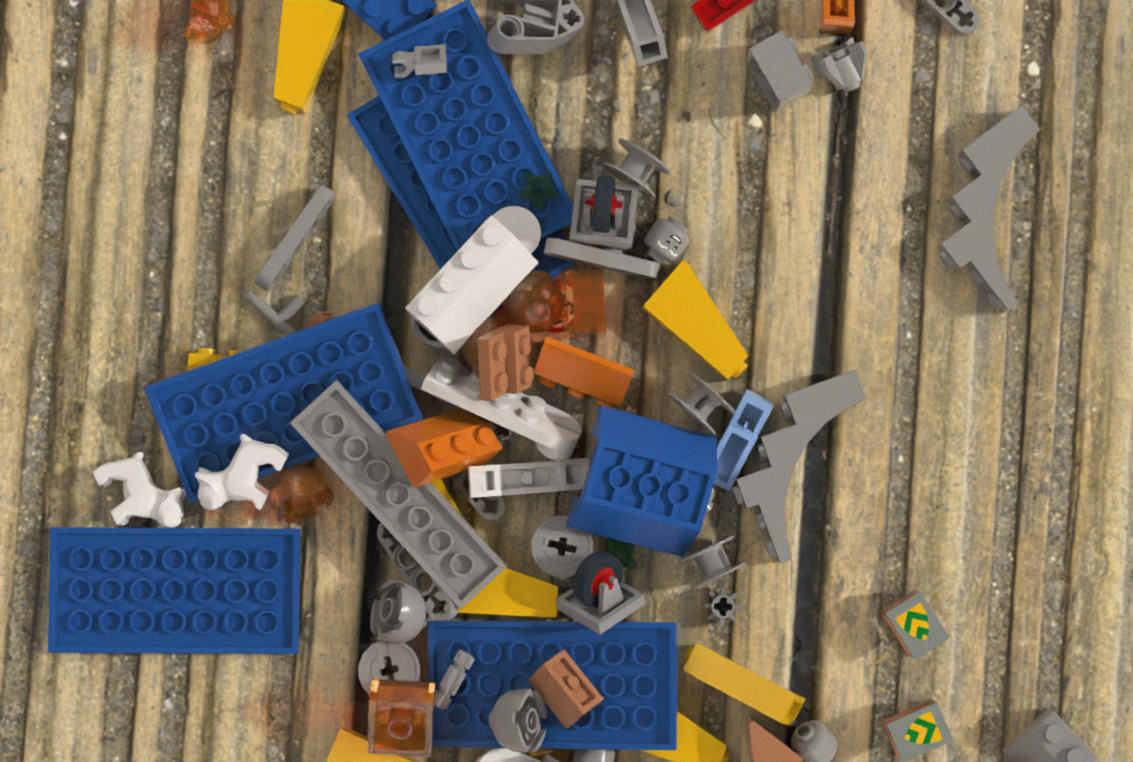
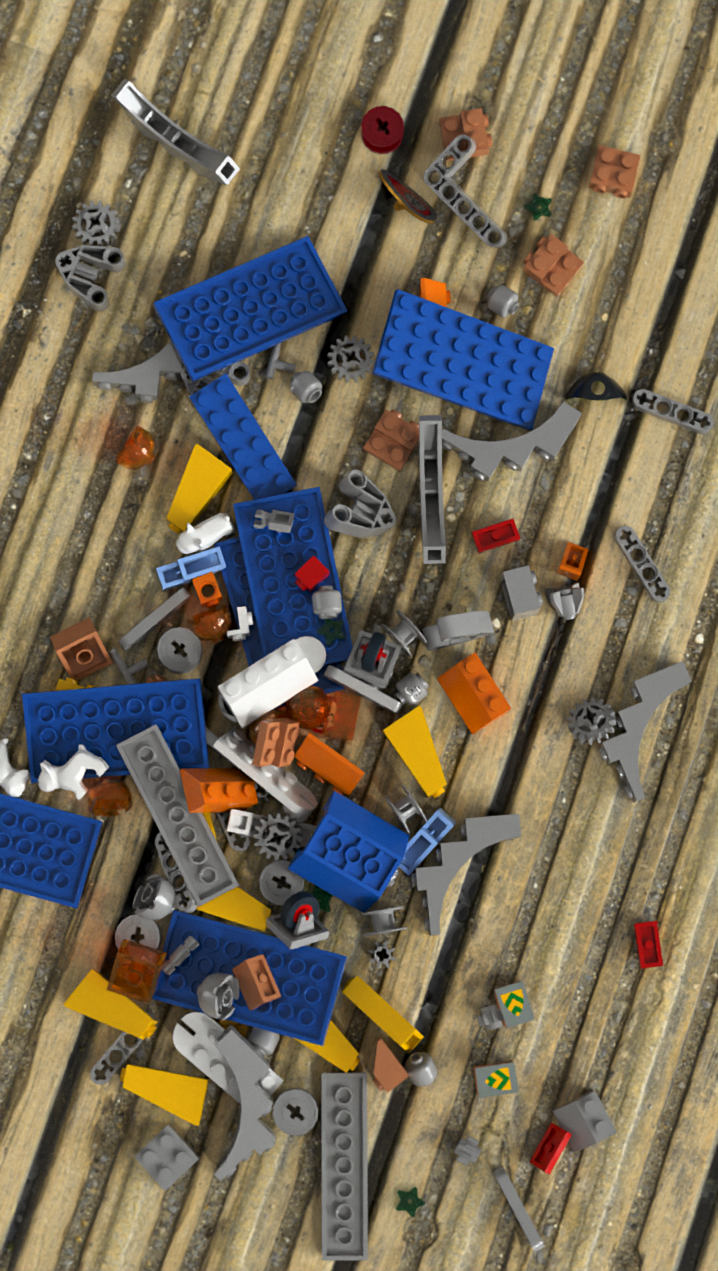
camera: 10 degrees right, 5 degrees down
none -> nougat slope [50,617,113,681]
none -> light blue slope [156,546,226,592]
none -> light grey piece [157,627,203,674]
none -> white animal [176,513,237,554]
none -> clear orange cylinder [187,604,232,644]
none -> orange brick [192,572,223,608]
none -> white bracket [227,606,253,641]
none -> light grey gear [253,811,303,861]
none -> red brick [294,555,329,593]
none -> light grey head [312,586,342,619]
none -> light grey connector [422,611,494,651]
none -> orange slope [437,652,512,735]
none -> light grey gear [477,1004,504,1031]
none -> light grey gear [567,698,617,745]
none -> red plate [634,921,663,969]

